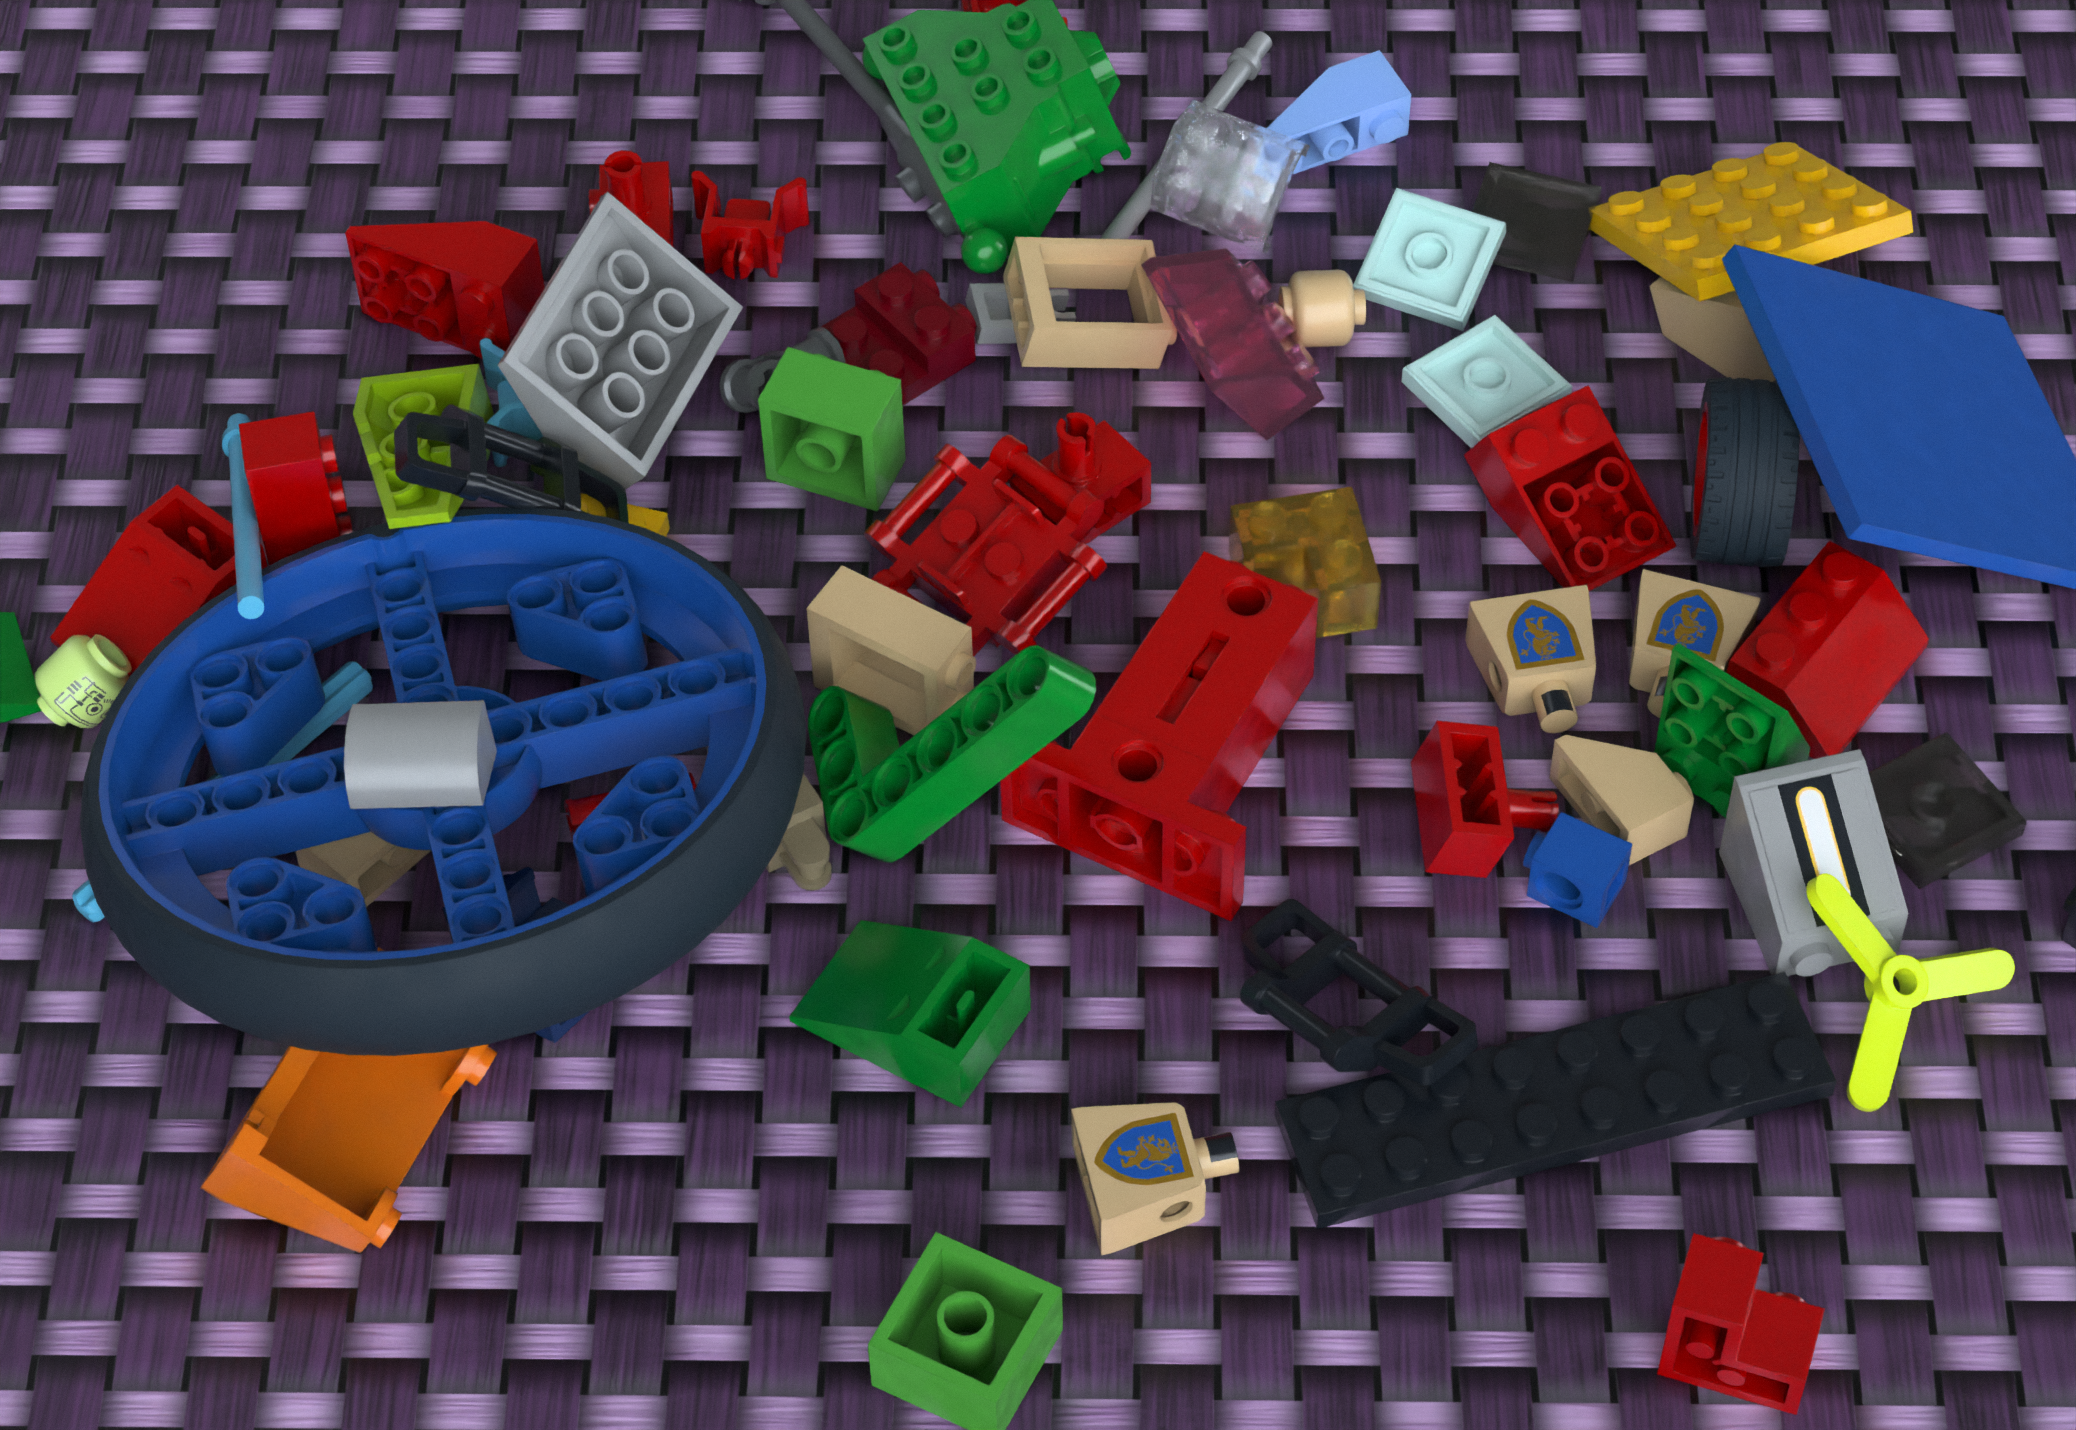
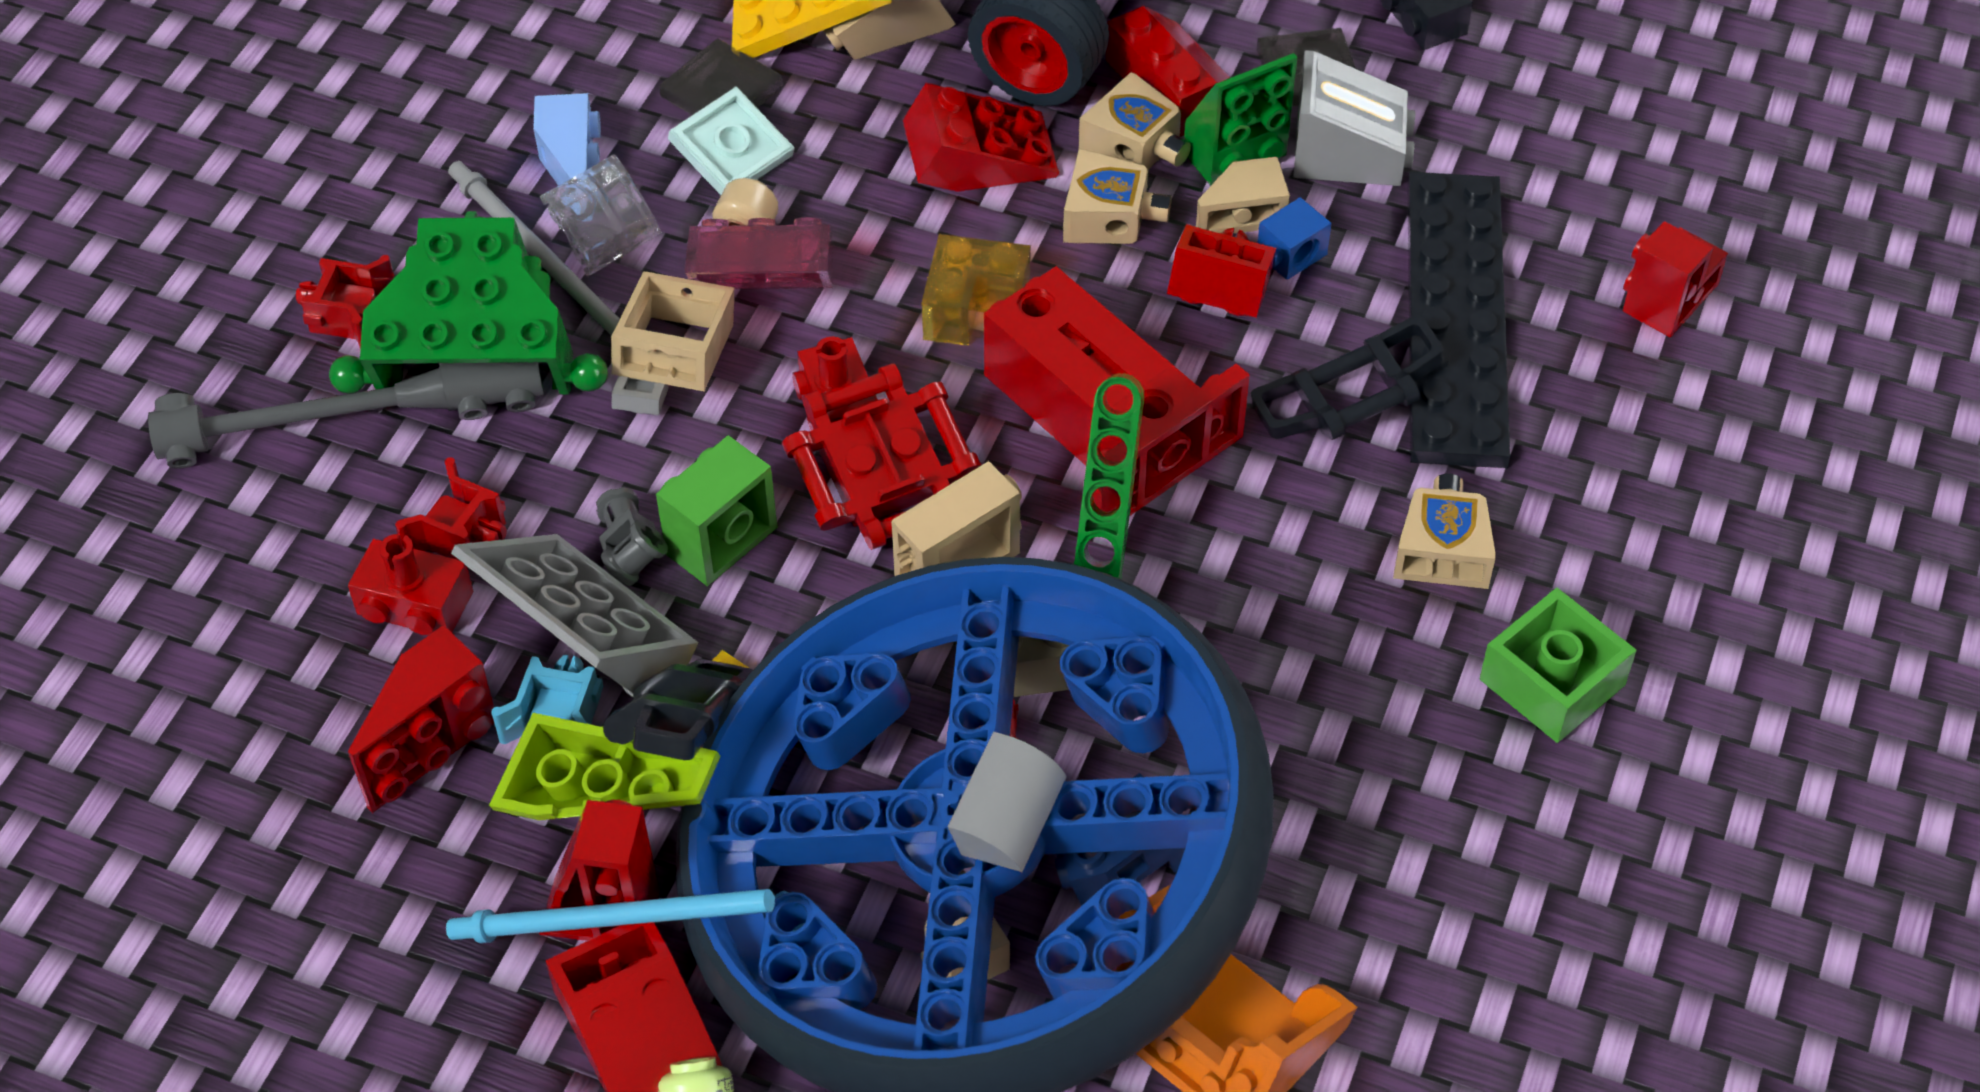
camera: 70 degrees left, 0 degrees up
green slope [789,920,1031,1108] -> none
dark red plate [821,262,977,406] -> none
light aqua plate [1401,315,1573,448] -> none
neon yellow piece [1806,873,2015,1112] -> none

